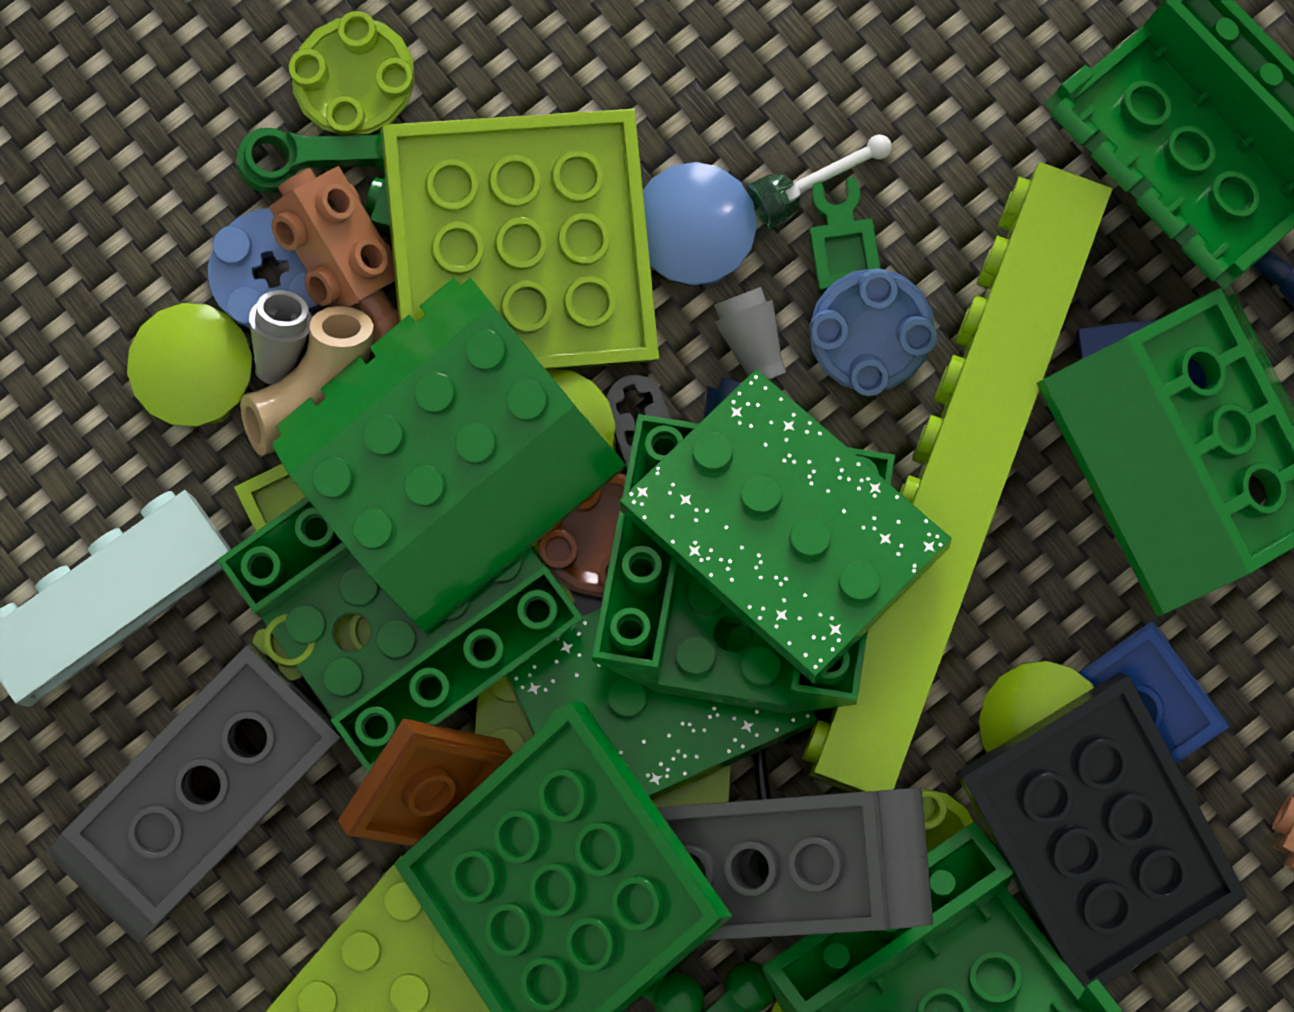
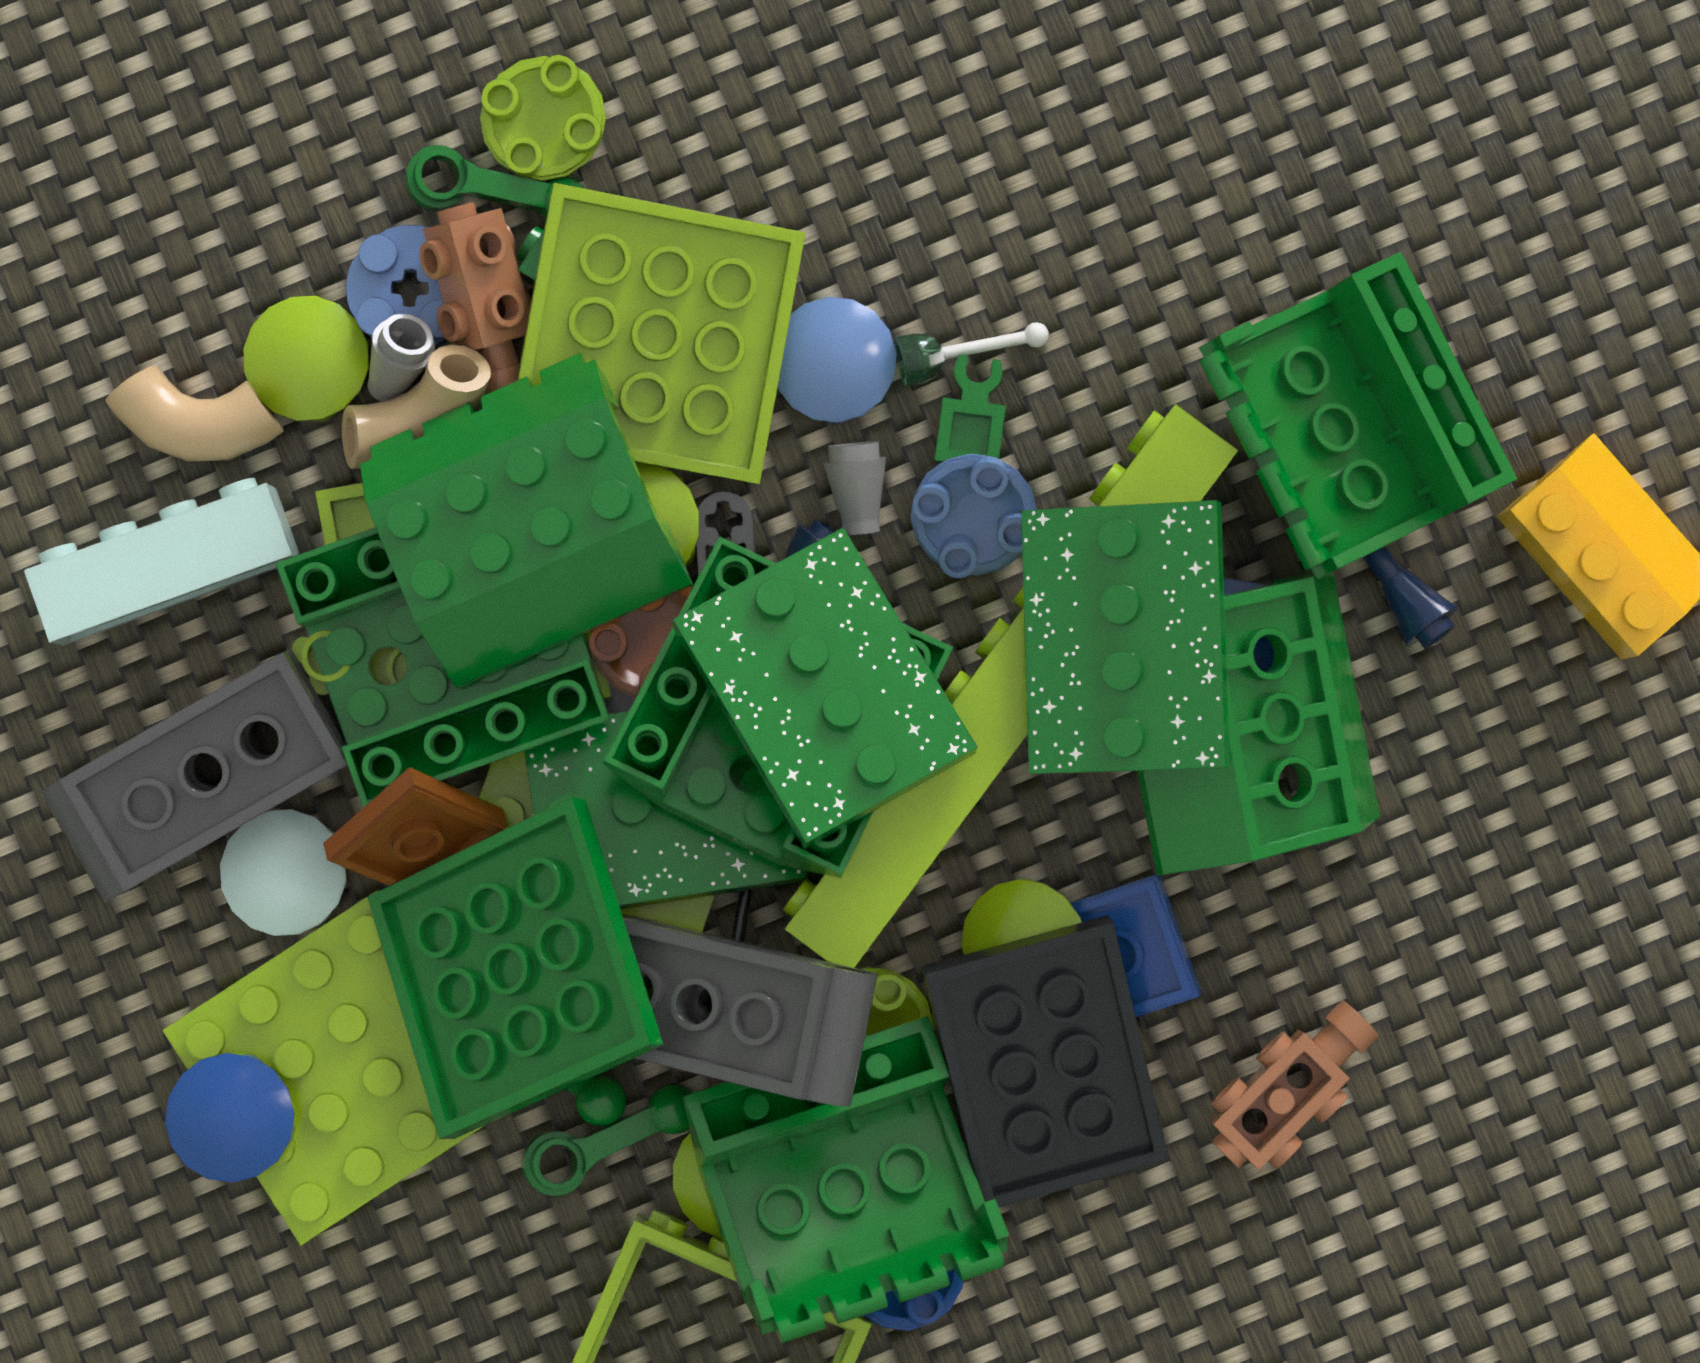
camera: 15 degrees right, 5 degrees up
none -> tan cylinder [106,366,284,462]
none -> light aqua dish [220,809,347,936]
none -> green plate [1021,500,1230,774]

